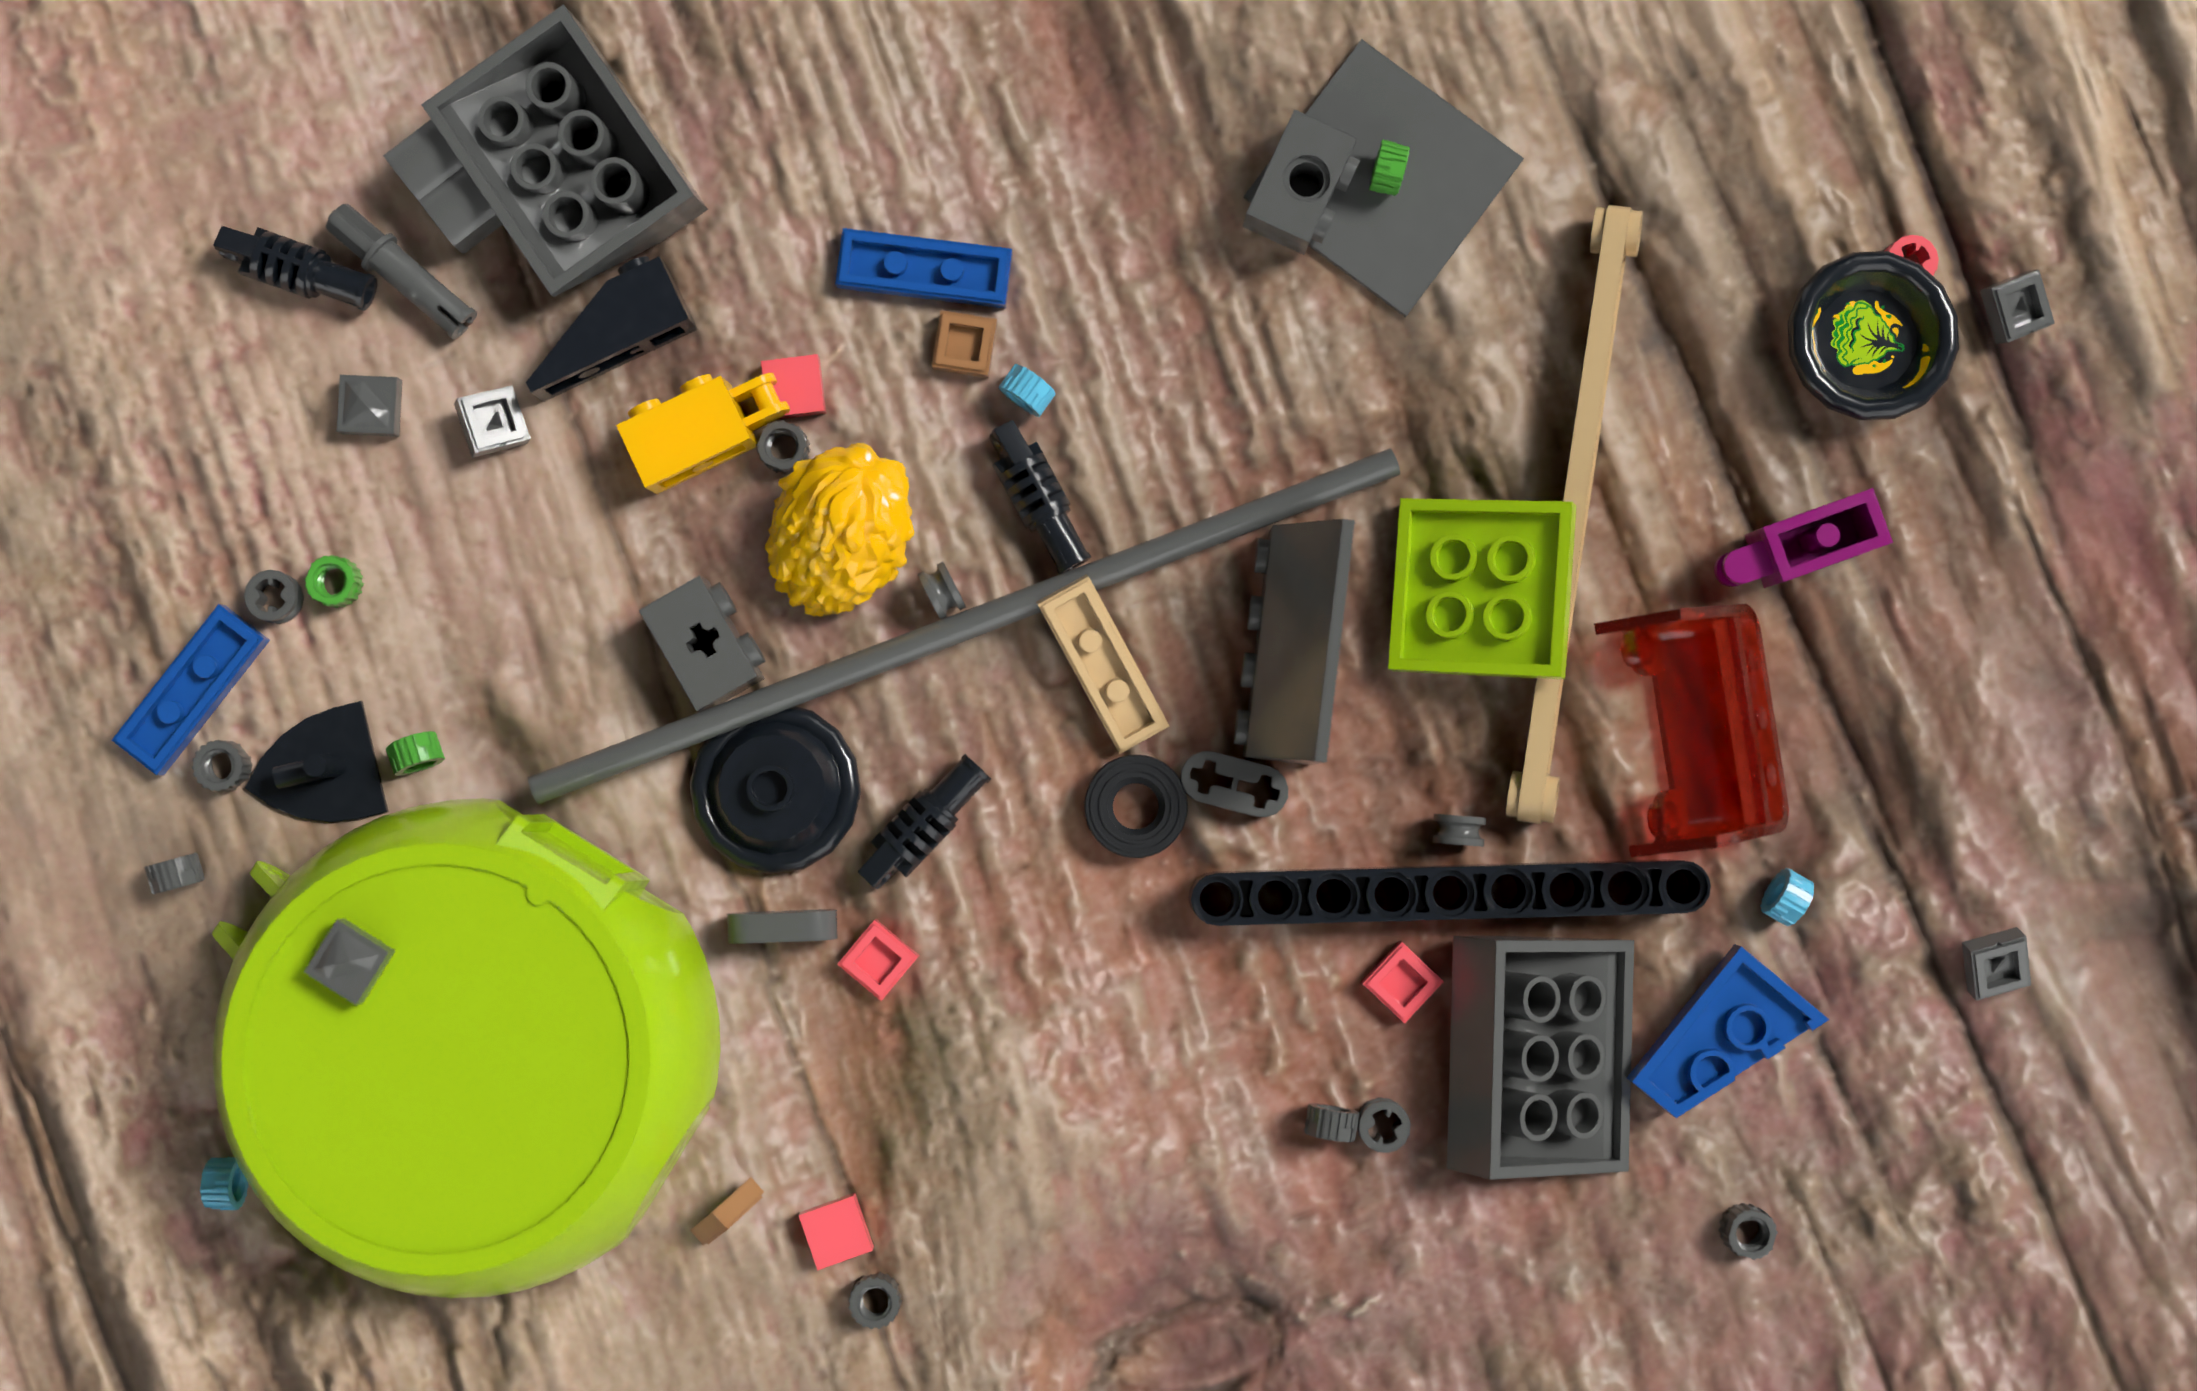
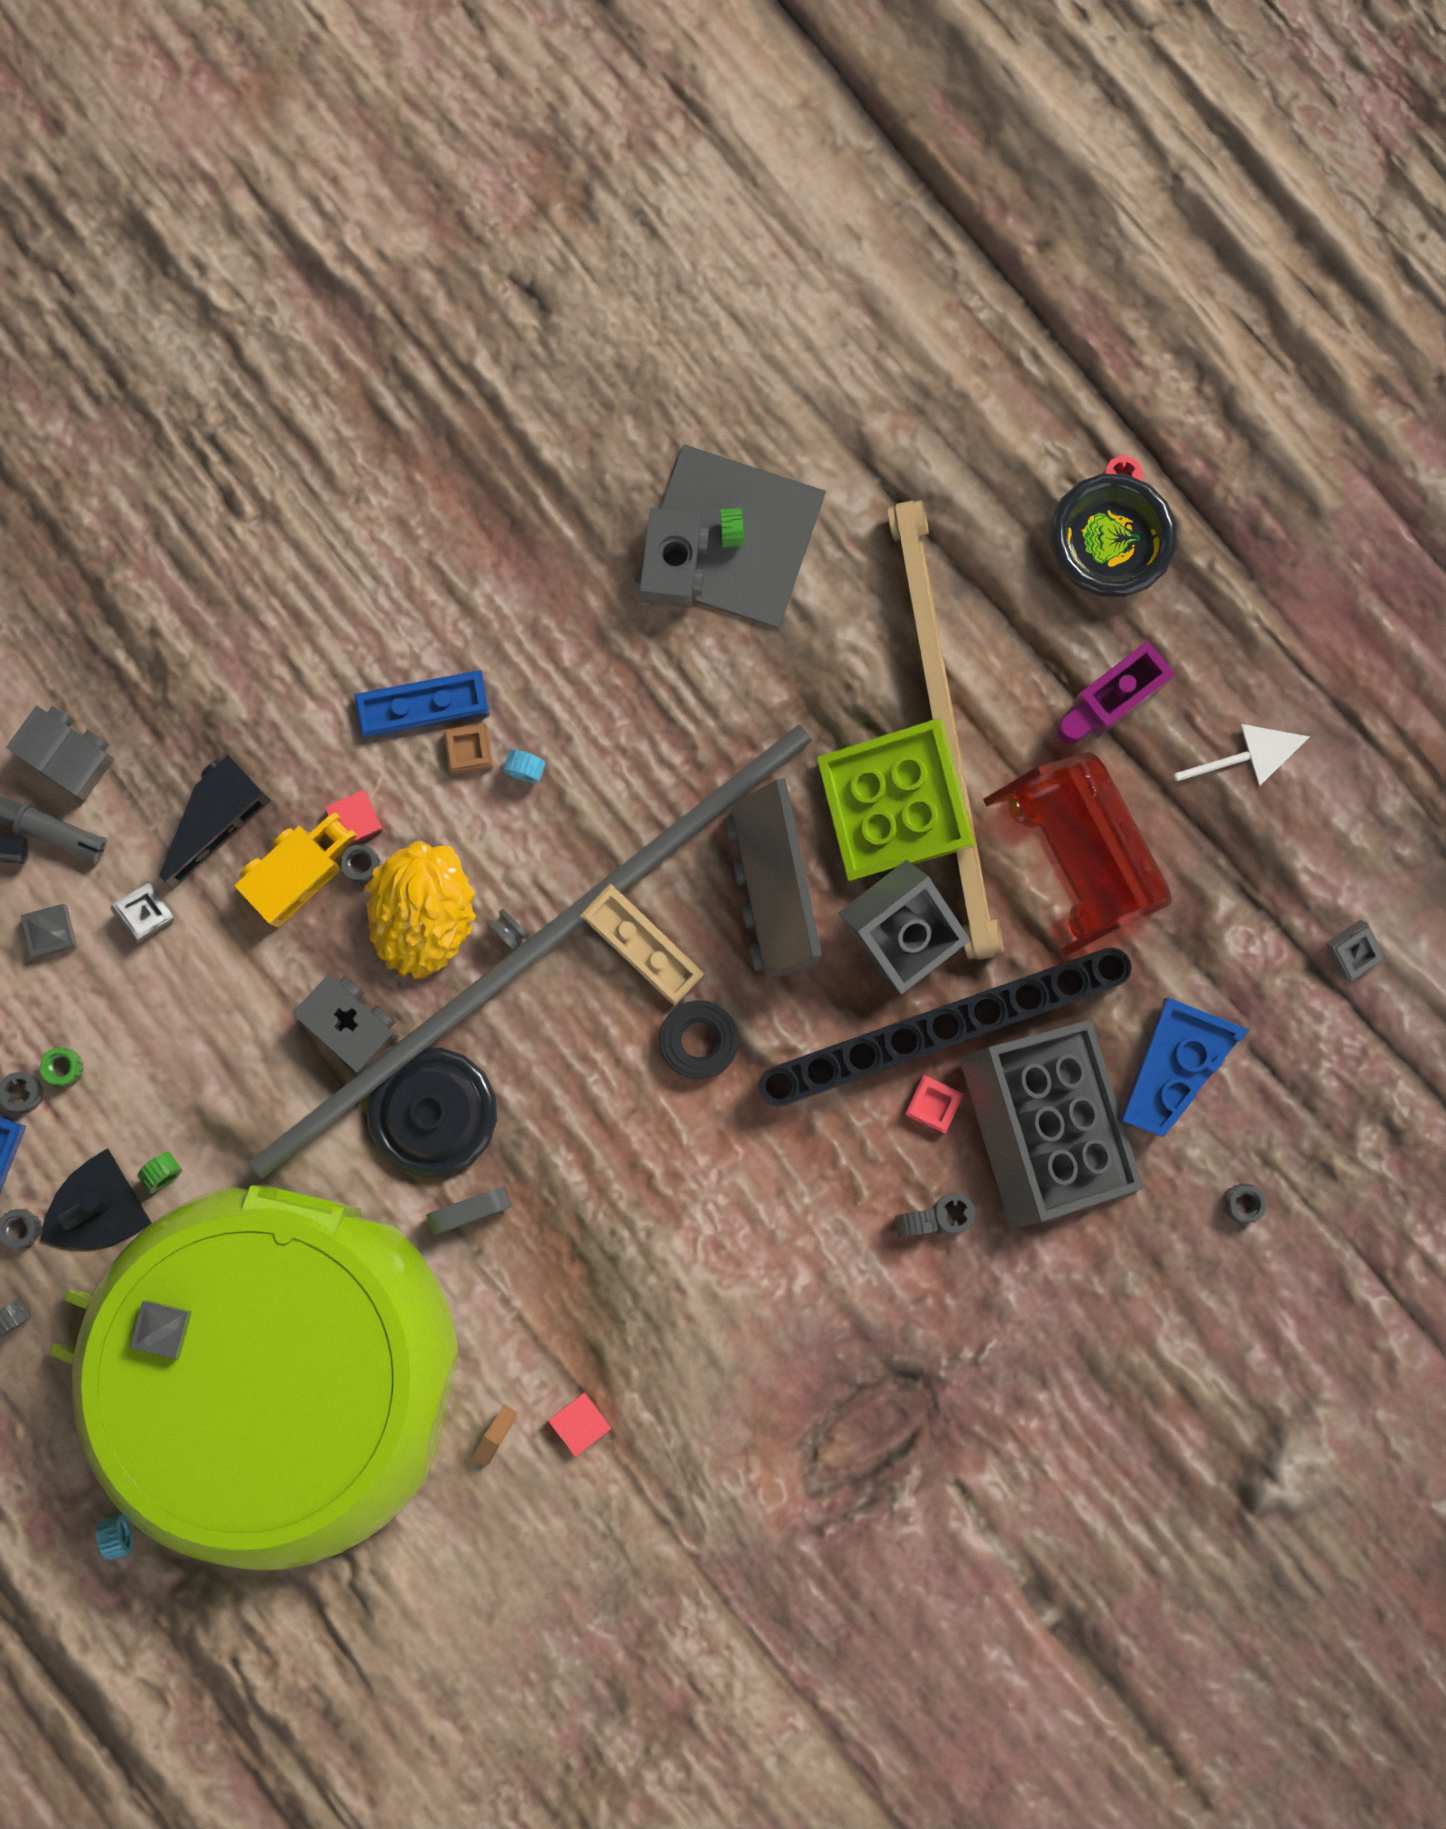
camera: 15 degrees left, 5 degrees down
dark grey slope [421,4,708,297] -> none
coral tile [837,919,920,1001] -> none
dark grey axle [849,1272,902,1329] -> none
black hinge [858,754,991,889] -> none
black hinge [989,420,1092,574] -> none
dark grey beam [1180,751,1288,817] -> none
dark grey bush [1432,814,1486,847] -> none
medium azure axle [1760,868,1814,926] -> none
dark grey tile [1980,269,2055,344] -> none
none -> dark grey brick [838,860,970,995]
none -> white piece [1173,724,1309,786]

